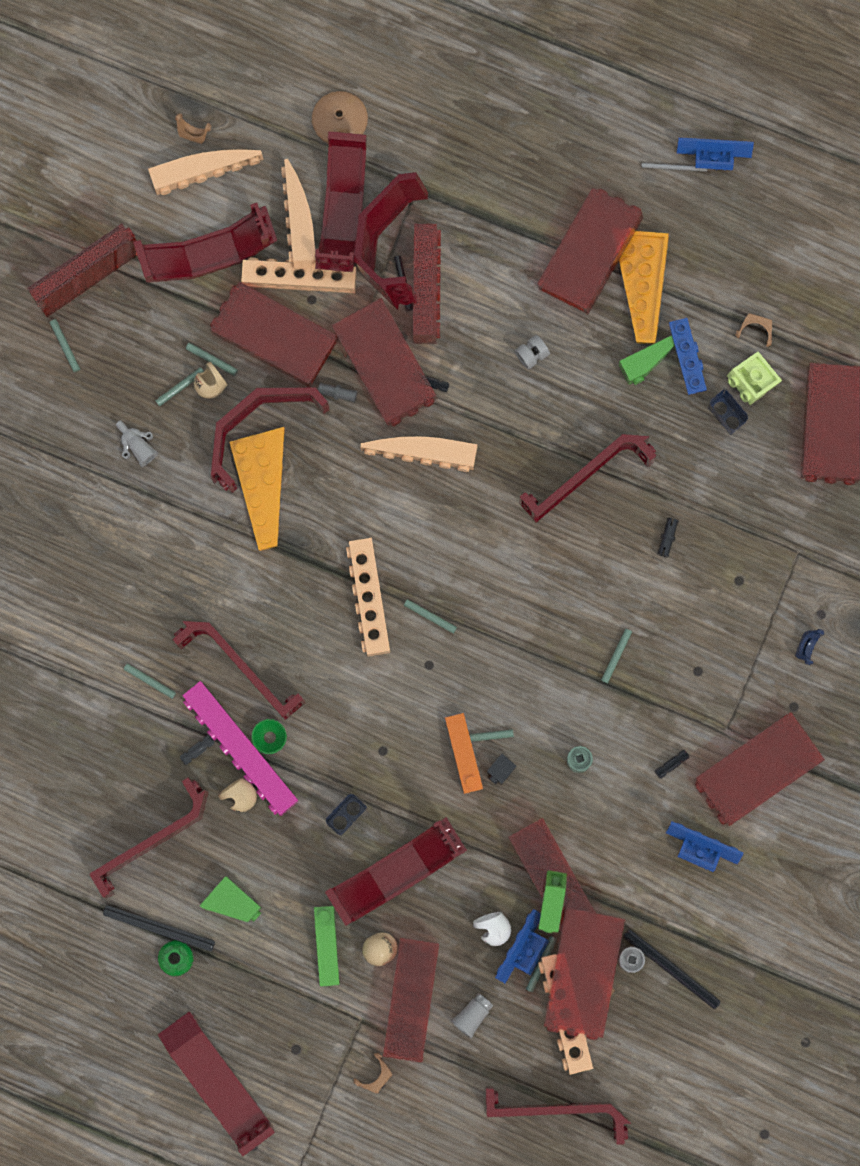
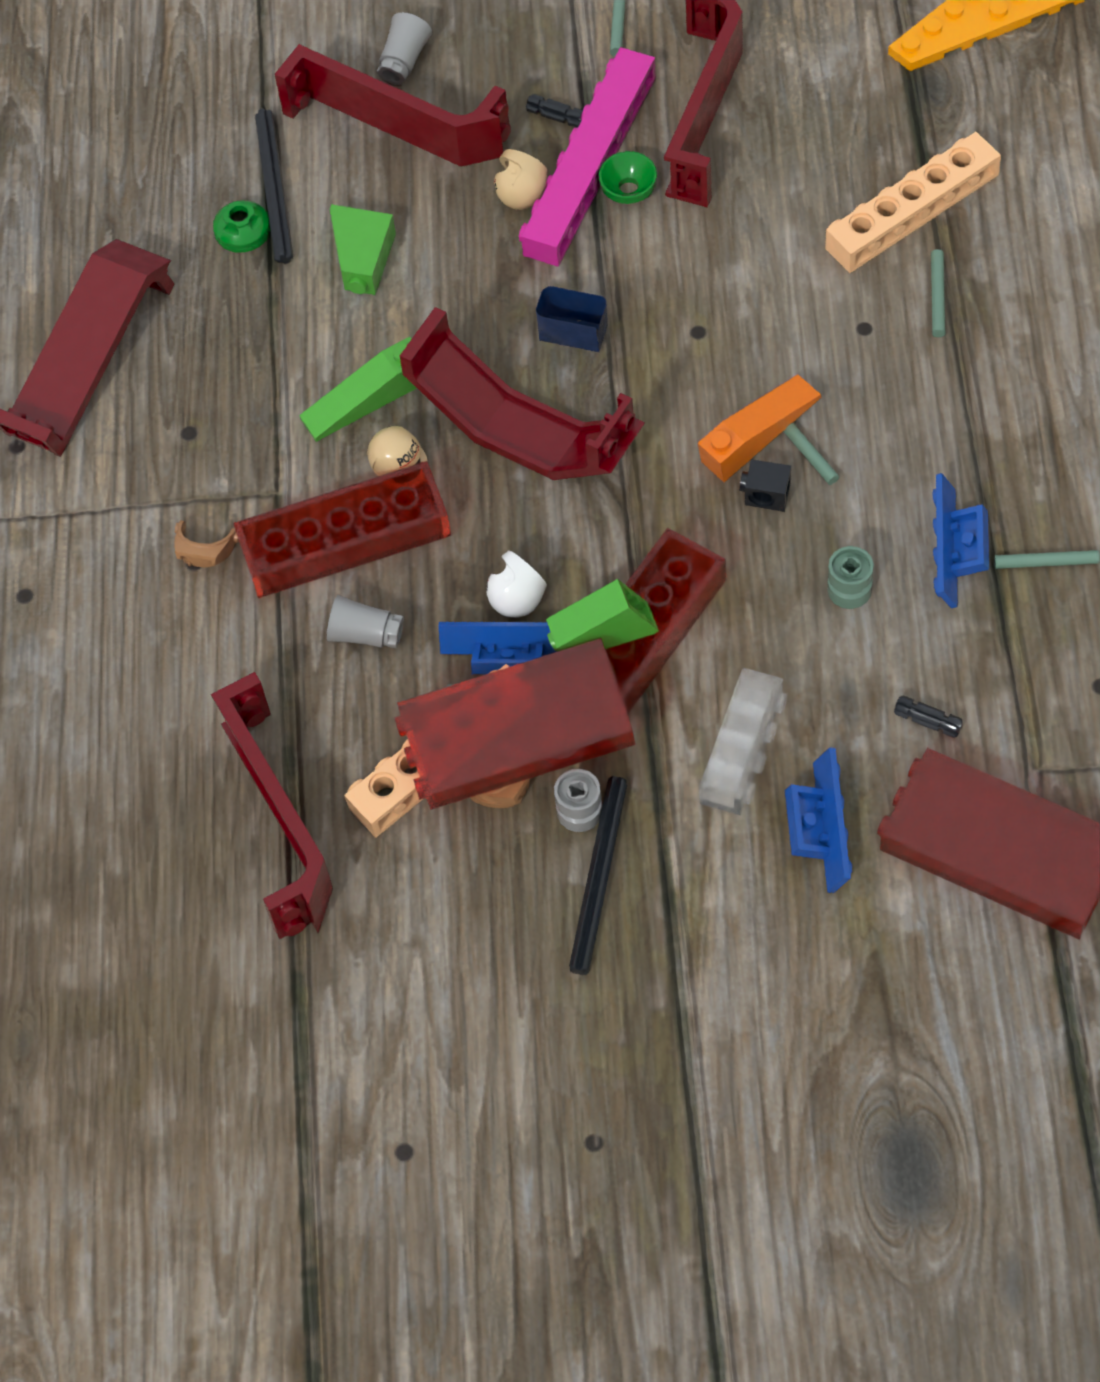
camera: 65 degrees right, 20 degrees down
none -> light grey plant [377,13,432,85]
none -> clear brick [699,668,788,815]
none -> blue bracket [932,473,989,608]

